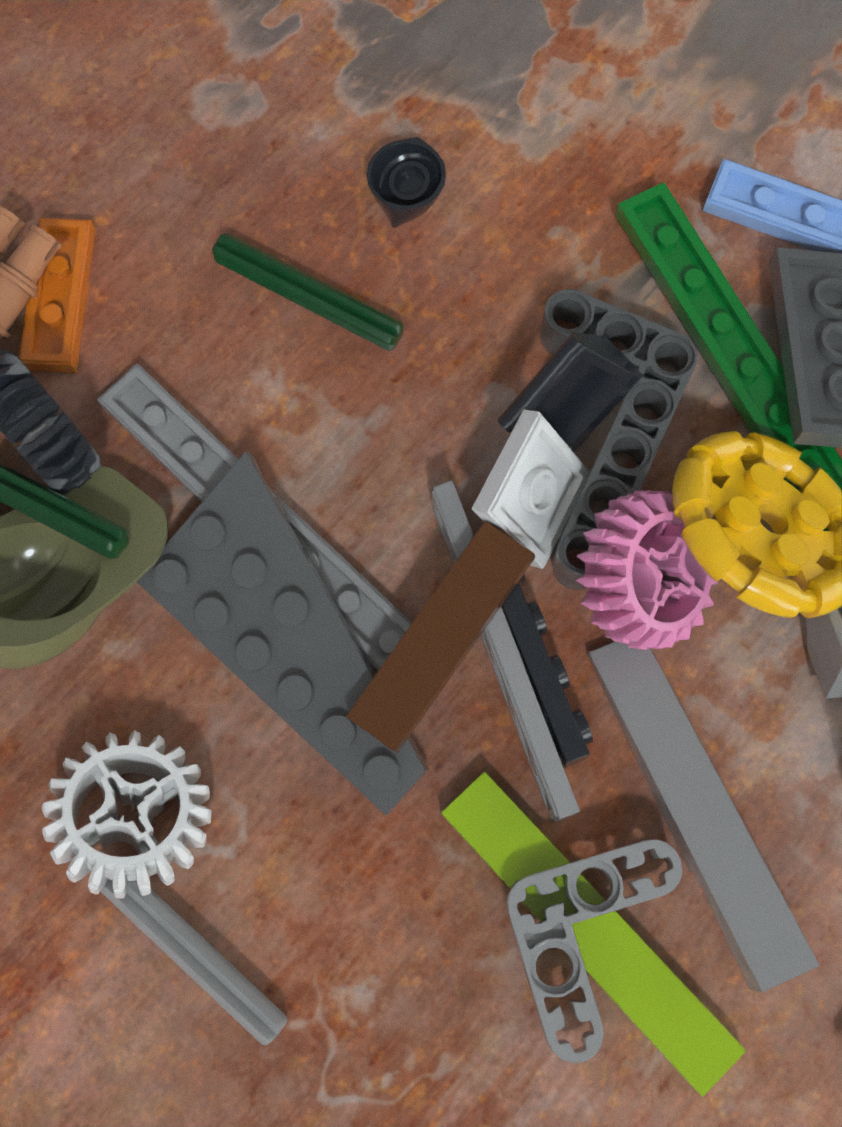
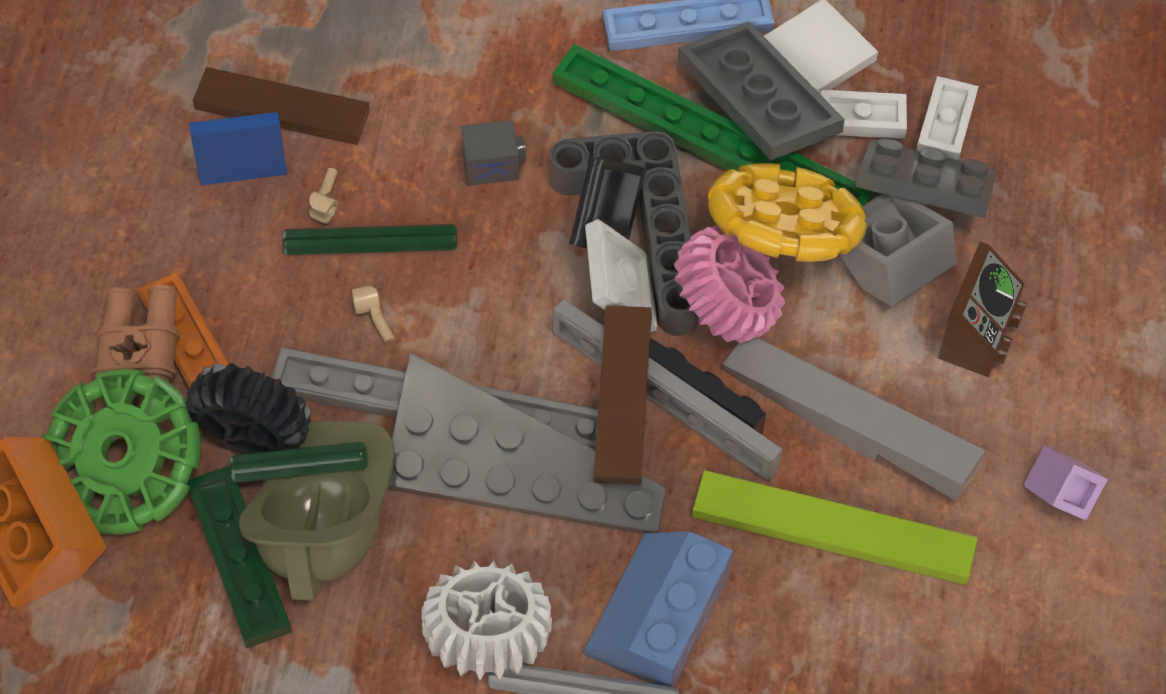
camera: 35 degrees left, 15 degrees down
black hat [367,137,446,228] -> none
light grey beam [506,839,683,1063] -> none
none -> blue tile [189,112,287,185]
none -> reddish brown tile [193,67,370,145]
none -> tan hand [309,168,338,224]
none -> tan hand [352,286,395,344]
none -> dark grey brick [461,120,526,186]
none -> medium blue slope [584,531,733,687]

